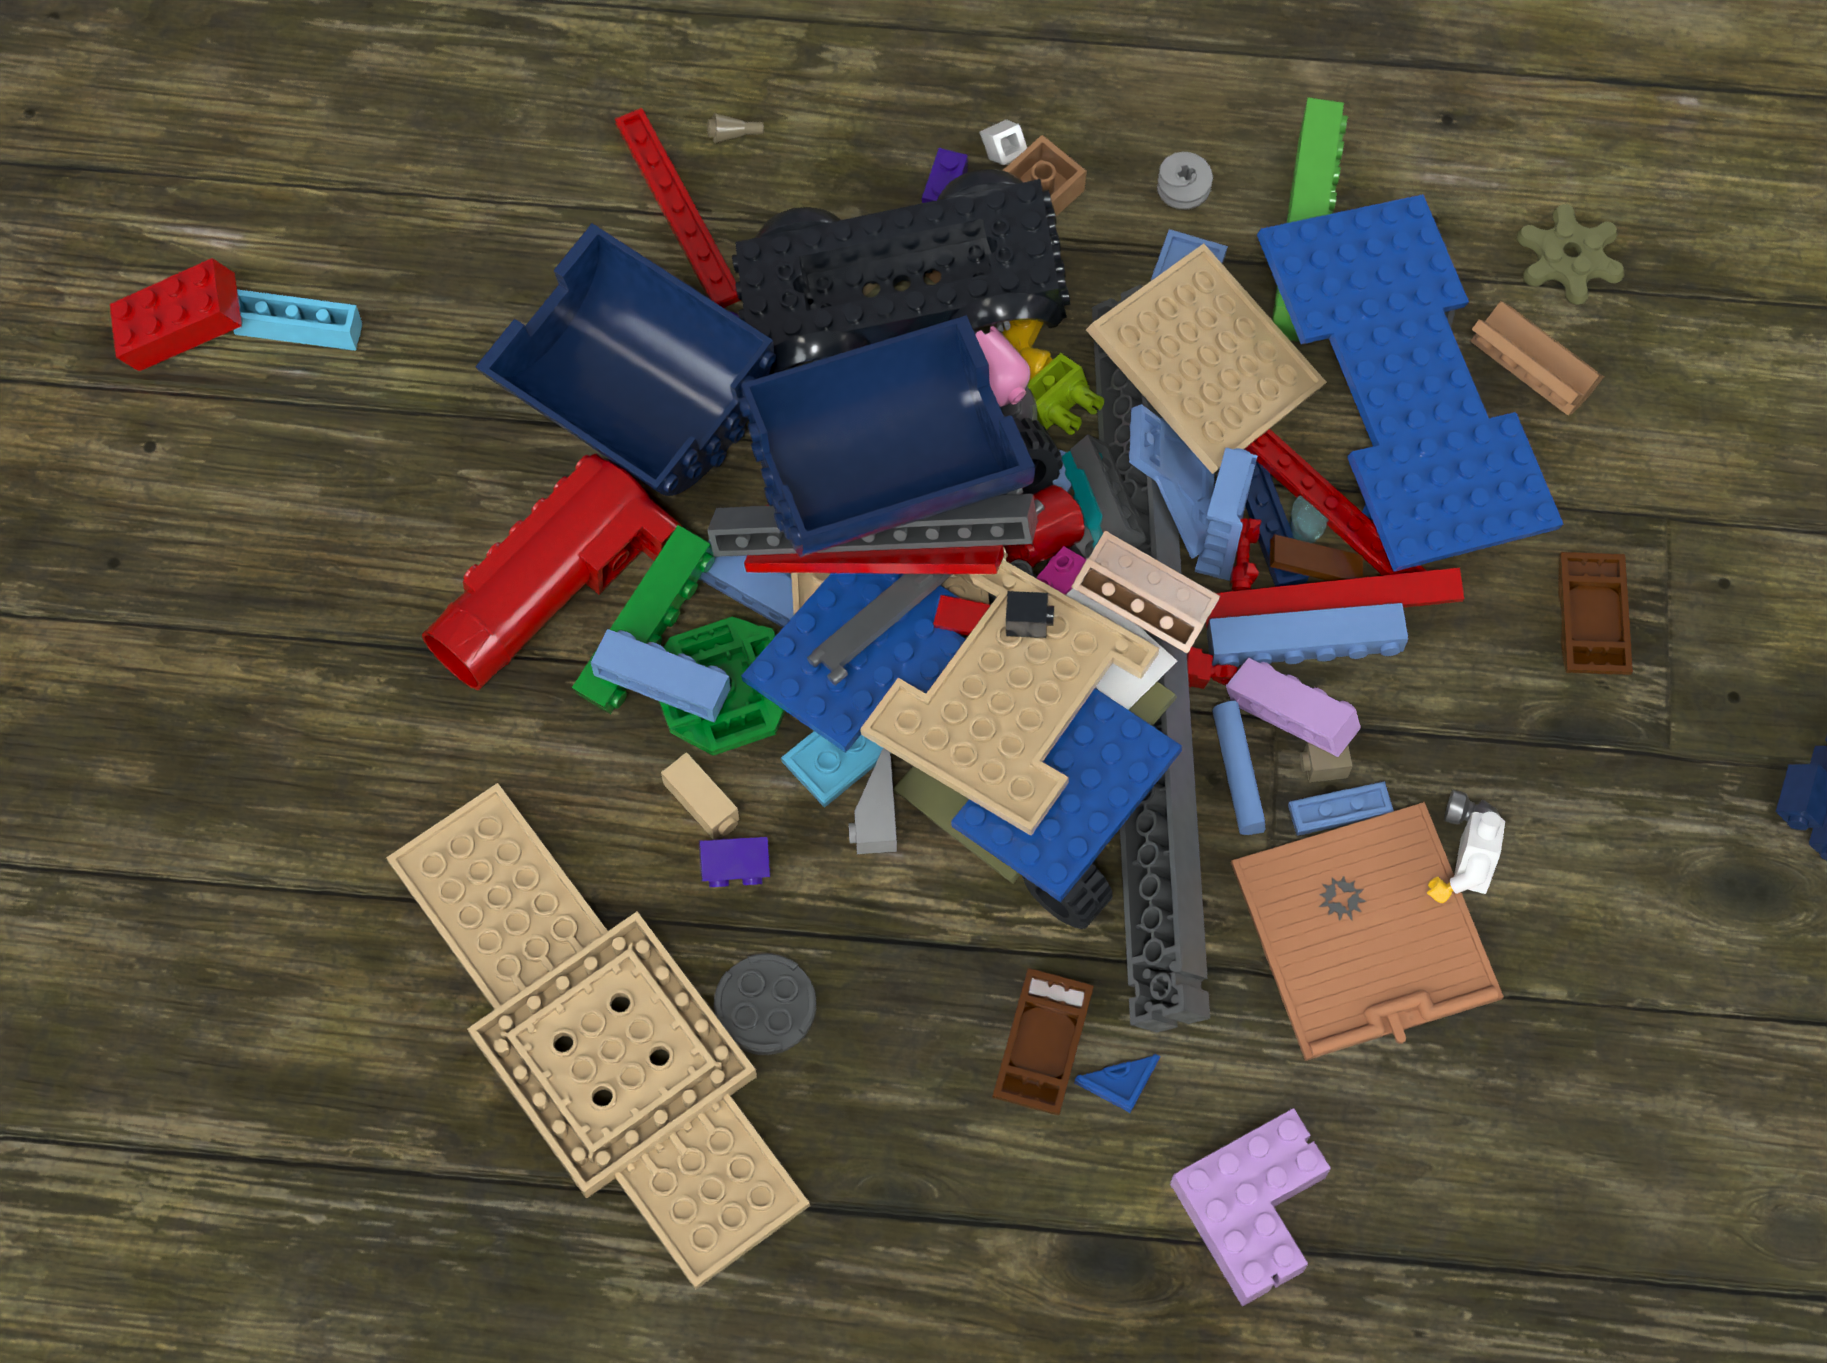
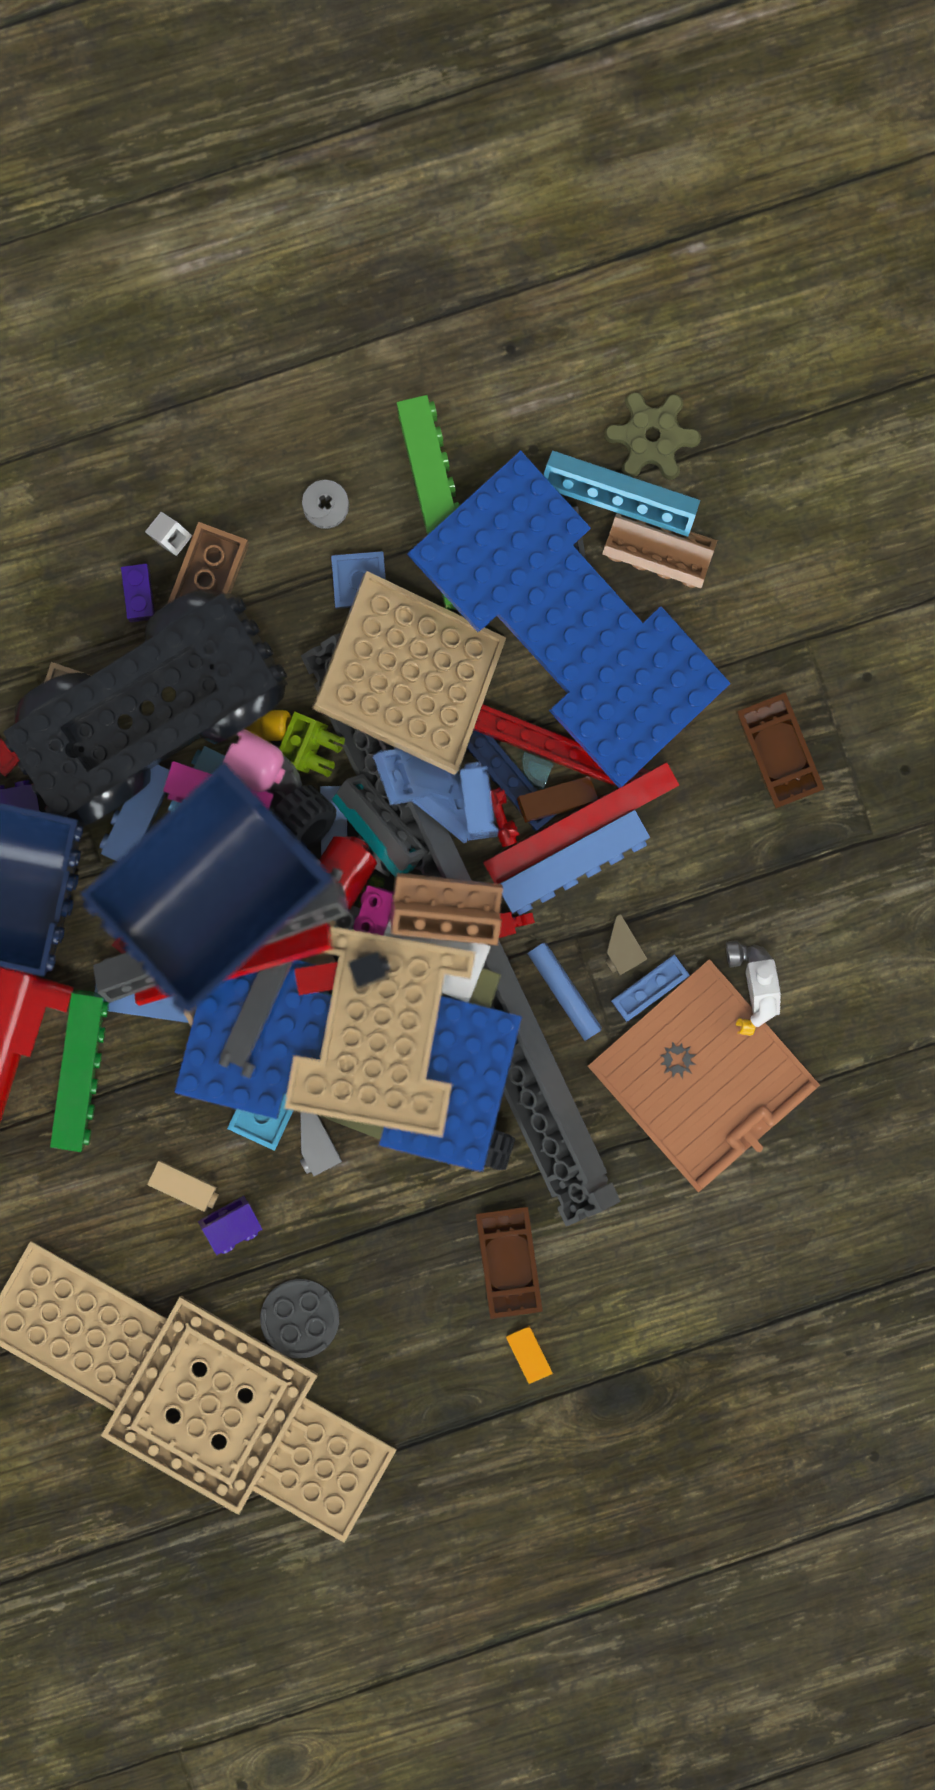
camera: 25 degrees left, 20 degrees up
medium blue brick [591,629,731,723] -> none
green piece [659,617,786,756] -> none
blue tile [1074,1054,1160,1113] -> none
lavender piece [1170,1108,1331,1306] -> none
lavender brick [1226,658,1361,757] -> none
none -> light orange slope [506,1325,553,1384]
none -> medium azure brick [543,451,700,537]

